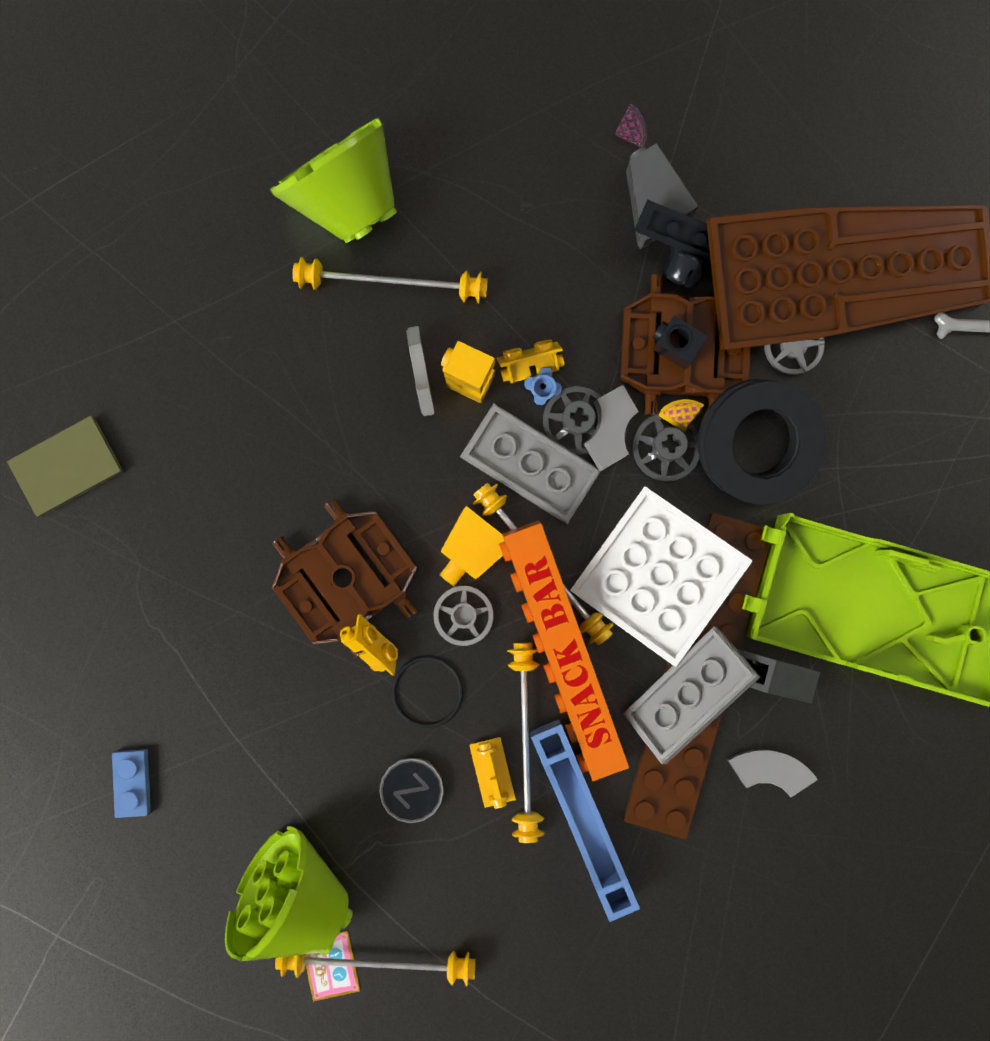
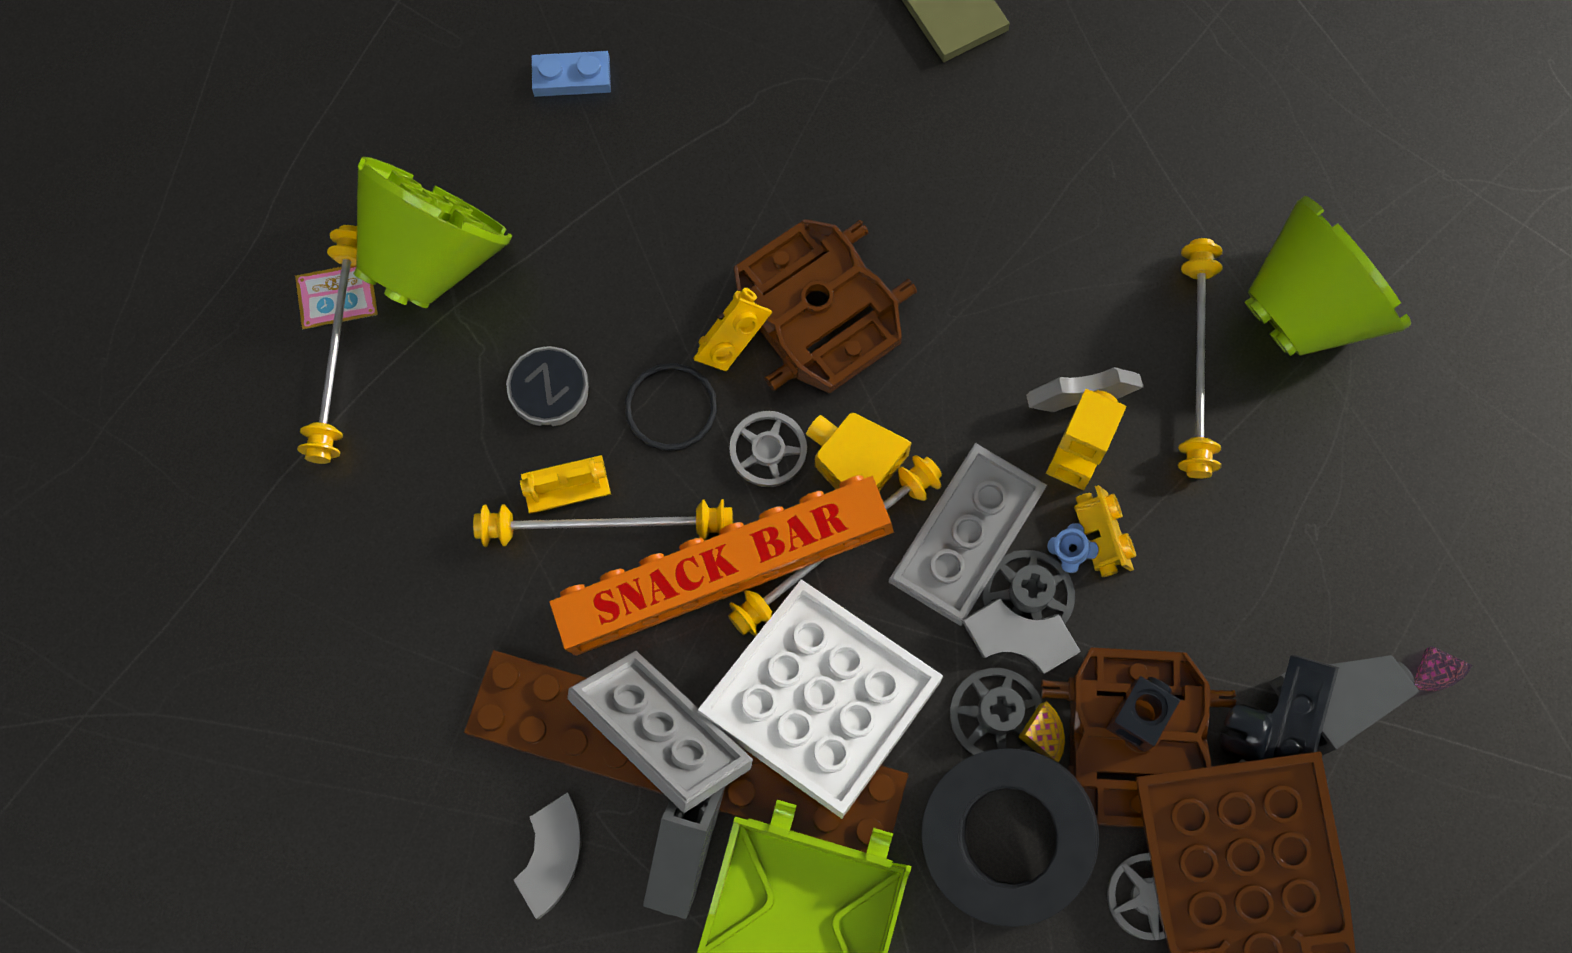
camera: 90 degrees right, 15 degrees down
medium blue arch [530,719,640,922] -> none

